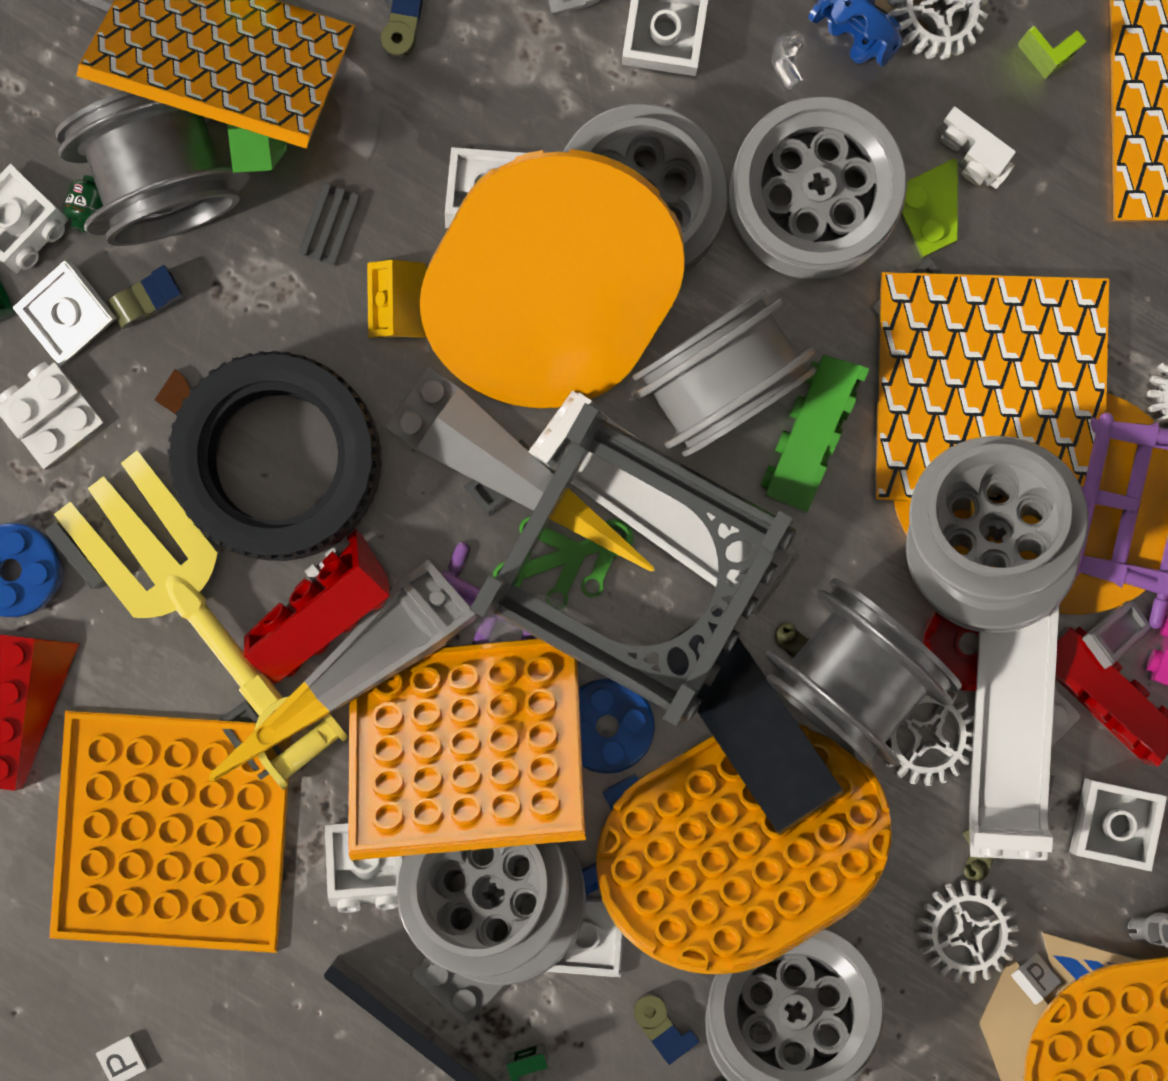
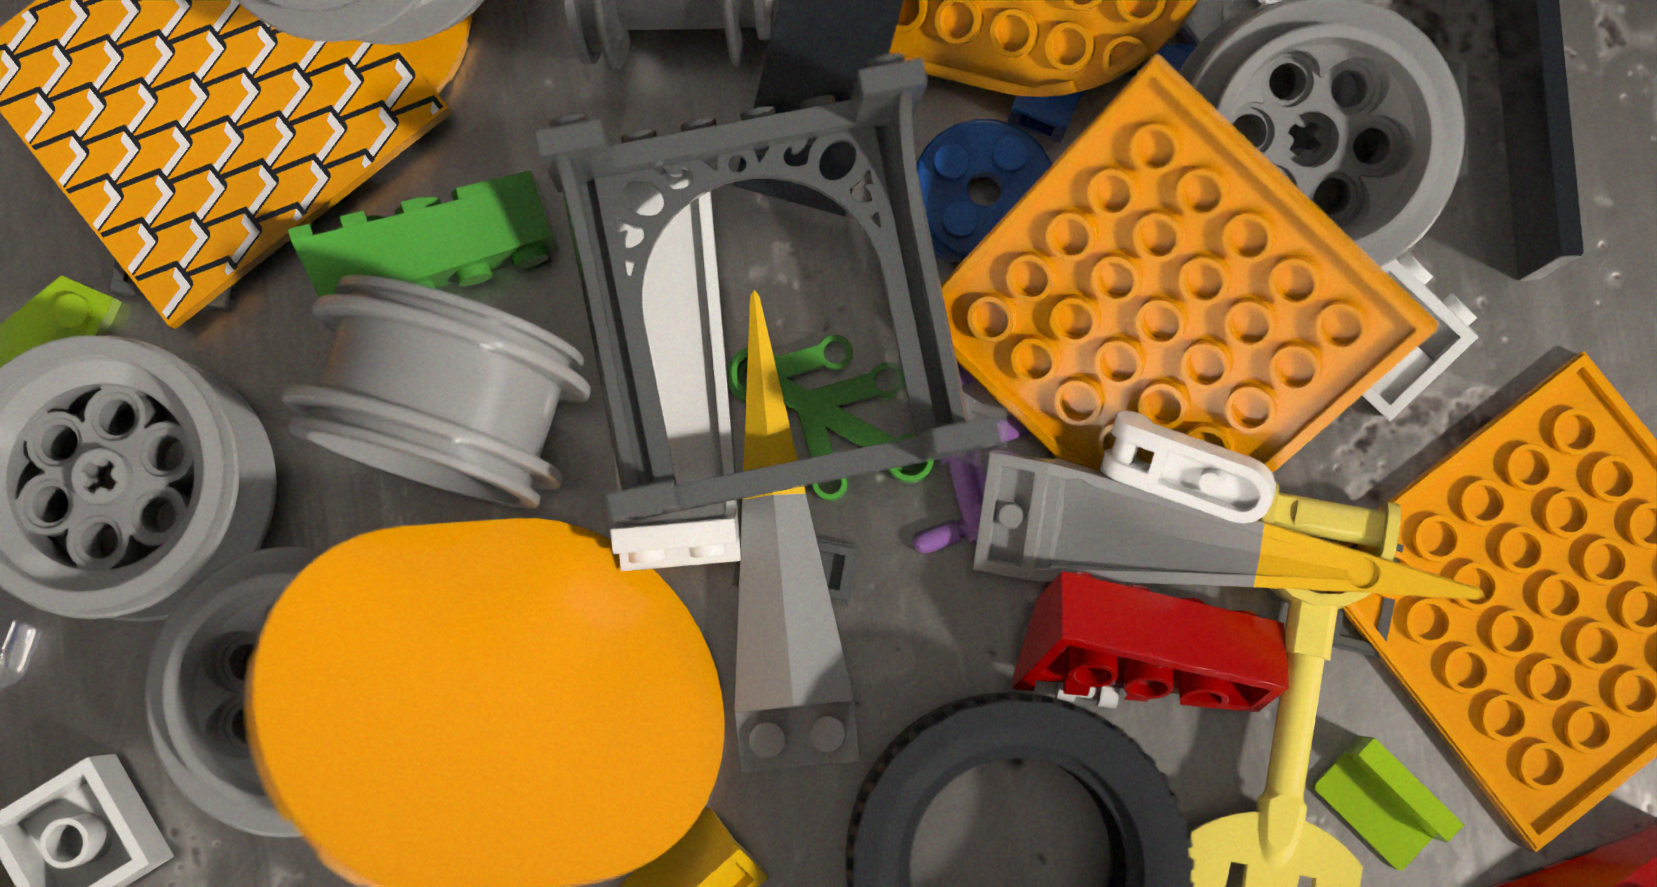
camera: 125 degrees left, 5 degrees down
olive arm [775,623,810,658] -> none
none -> white plate [1100,411,1276,524]
none -> lime panel [1312,735,1464,871]

